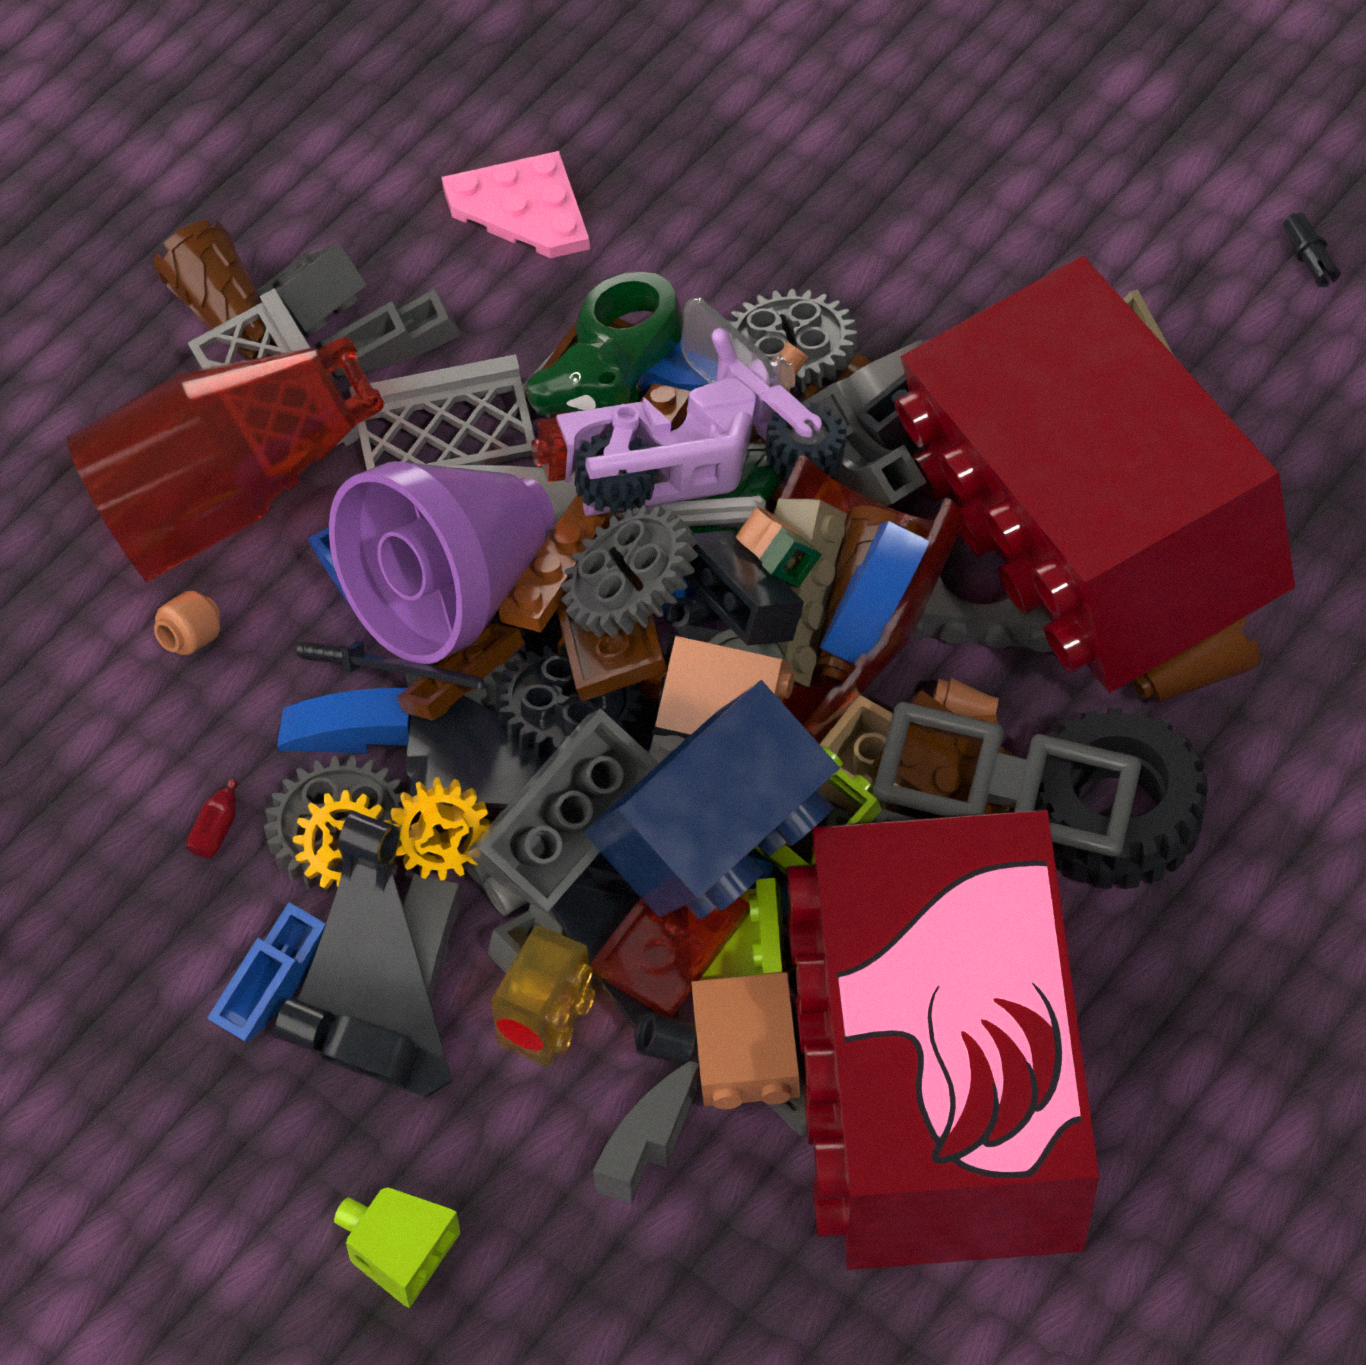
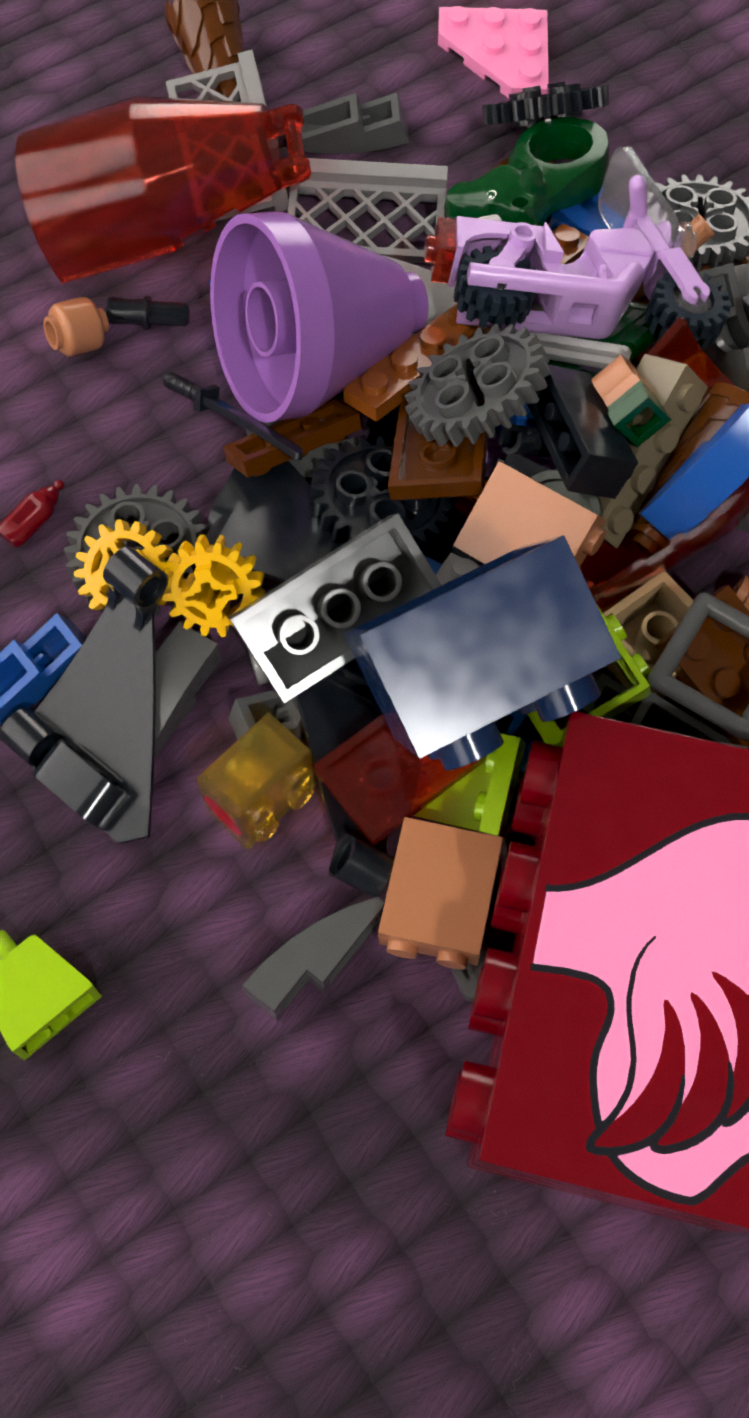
camera: 15 degrees right, 10 degrees up
dark grey slope [256,244,367,336] -> none
blue slope [277,688,411,754] -> none
none -> black axle [106,296,190,329]
none -> black gear [482,81,609,128]

